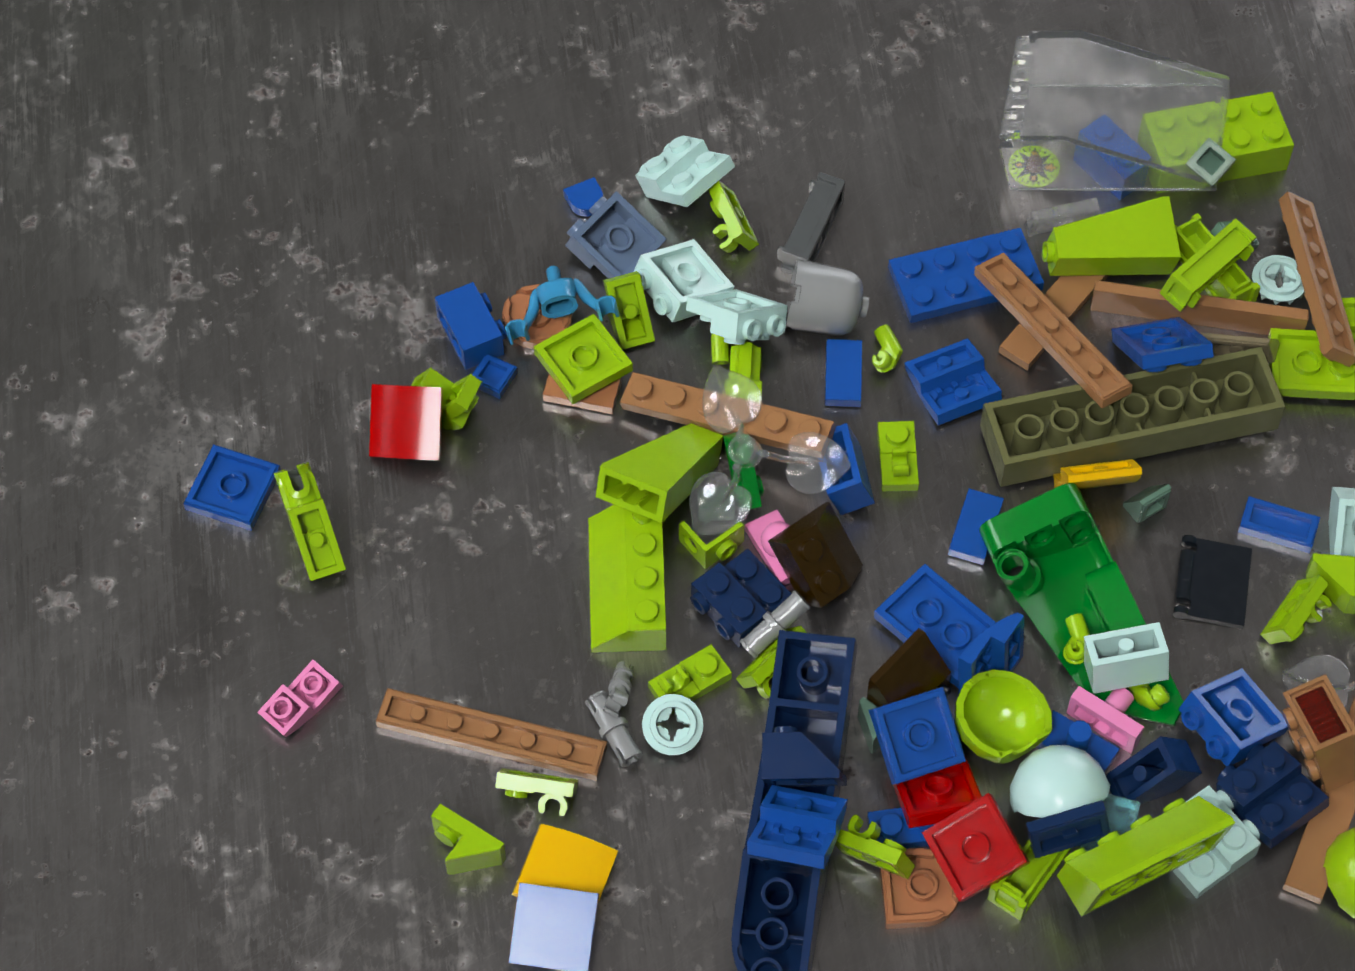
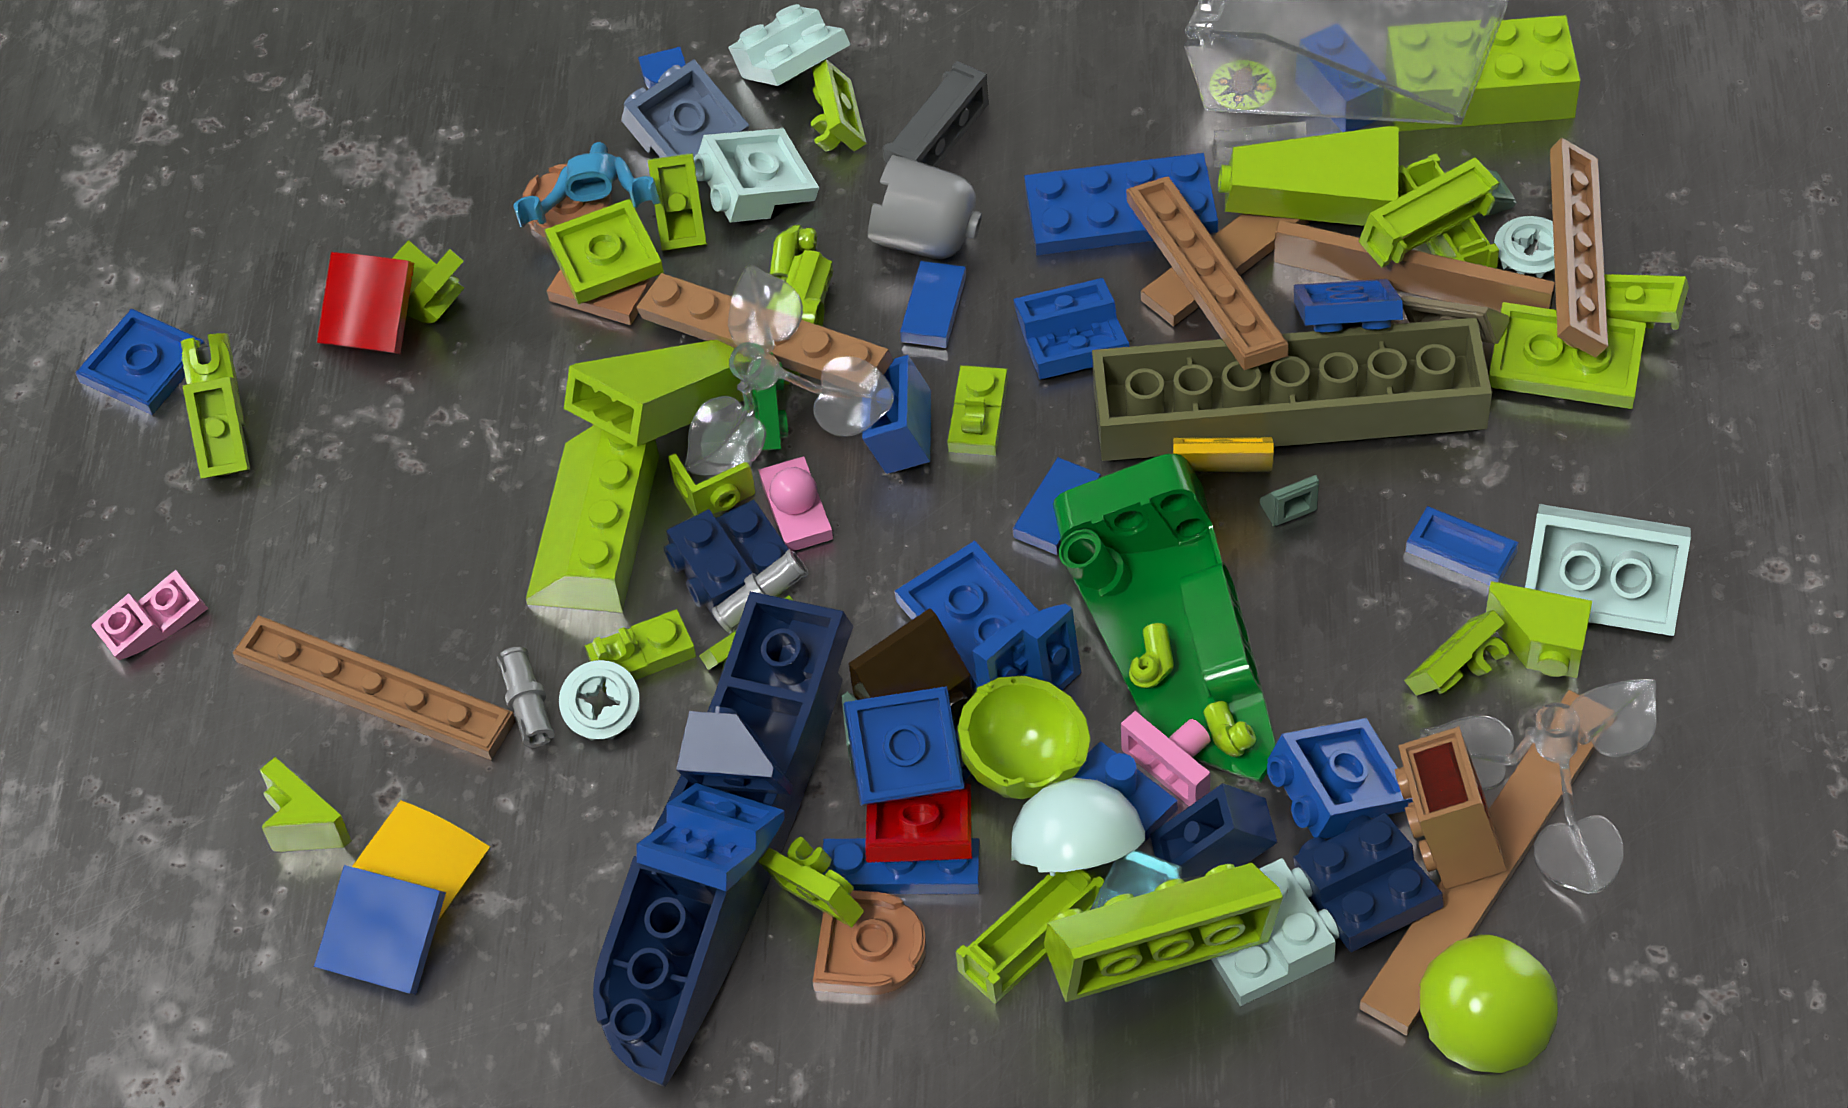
camera: 15 degrees right, 5 degrees down
blue brick [435,282,507,370] -> none
blue tile [472,354,518,399] -> none
plate [495,768,579,816] -> none
light grey piece [603,661,634,717] -> none
light aqua plate [686,289,787,345] -> none
dark brown slope [768,502,863,608] -> none
lime arm [872,324,903,373] -> none
red tile [921,793,1030,903] -> none
dark blue tile [1026,800,1110,858] -> none
light aqua brick [1084,622,1169,694] -> none
black piece [1173,535,1252,629] -> none
sand green slope [1185,137,1236,187] -> none

